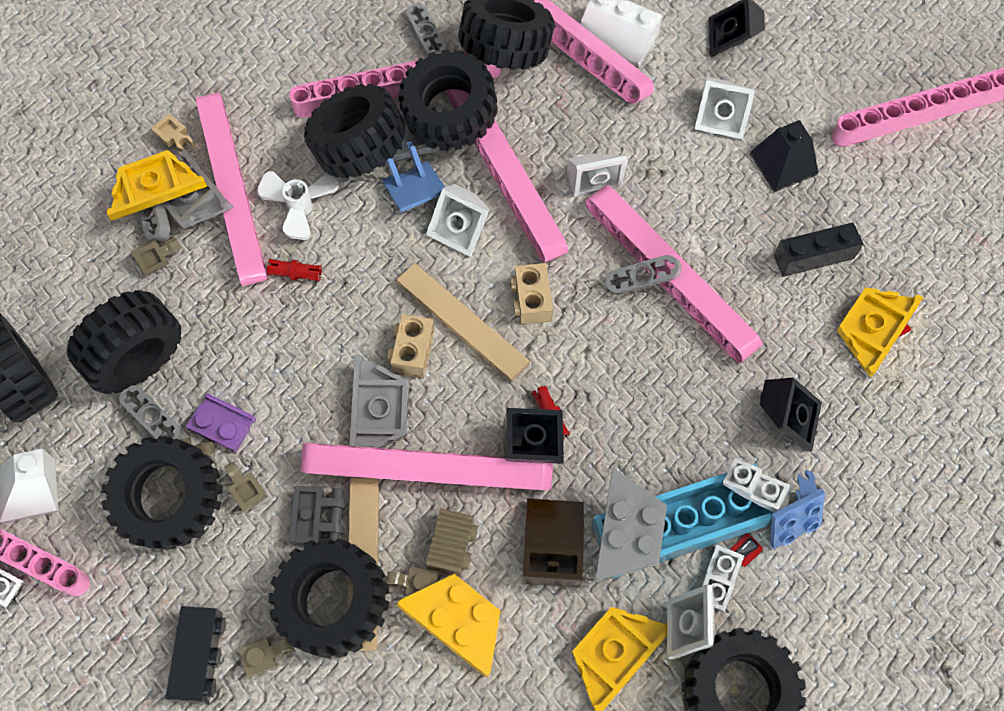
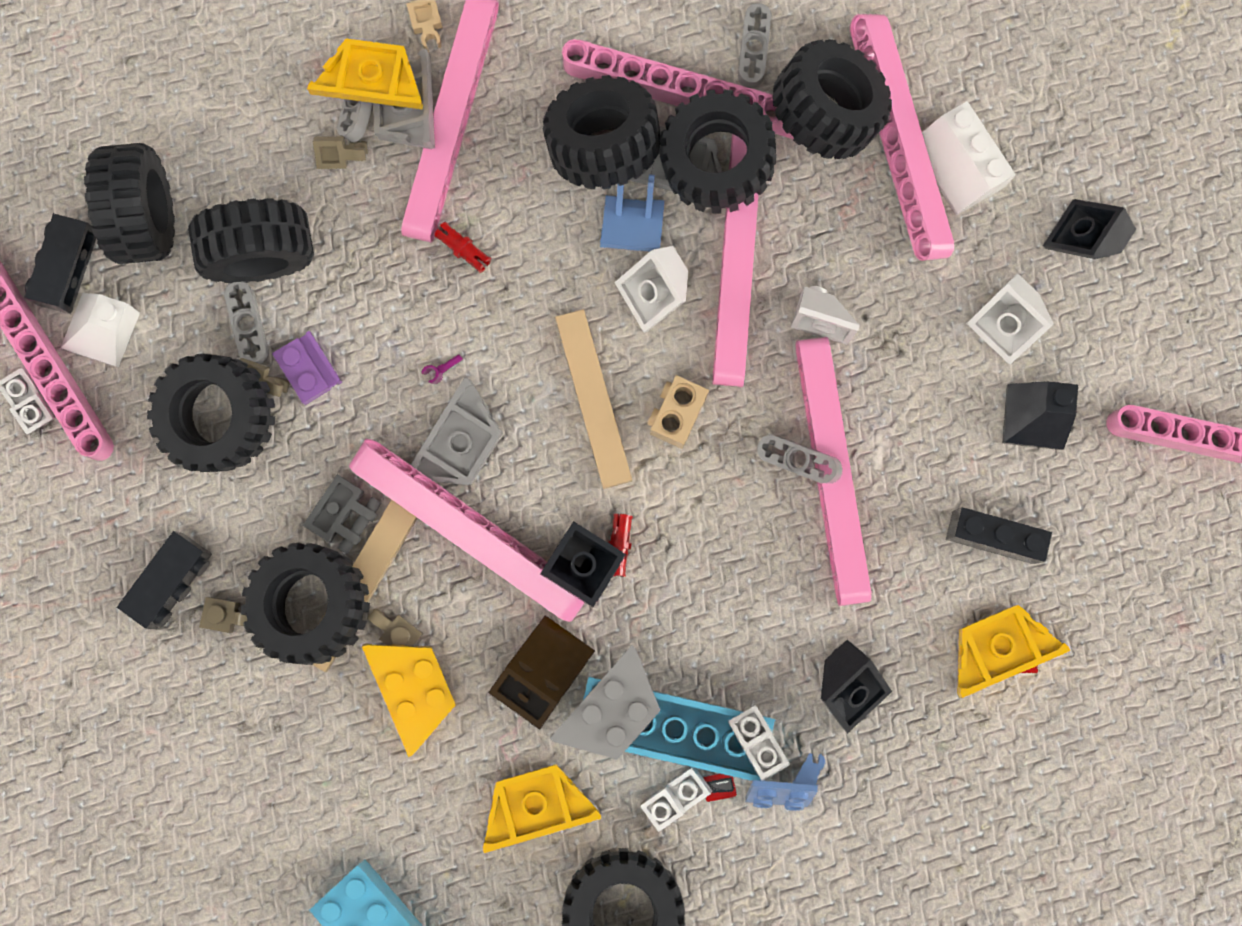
camera: 30 degrees right, 15 degrees up
dark tan plate [224,461,268,513] -> none
white piece [258,171,339,240] -> none
tan brick [387,314,435,378] -> none
dark tan brick [426,509,479,577] -> none
white slope [667,584,715,660] -> none
none -> magenta hand [421,354,463,384]

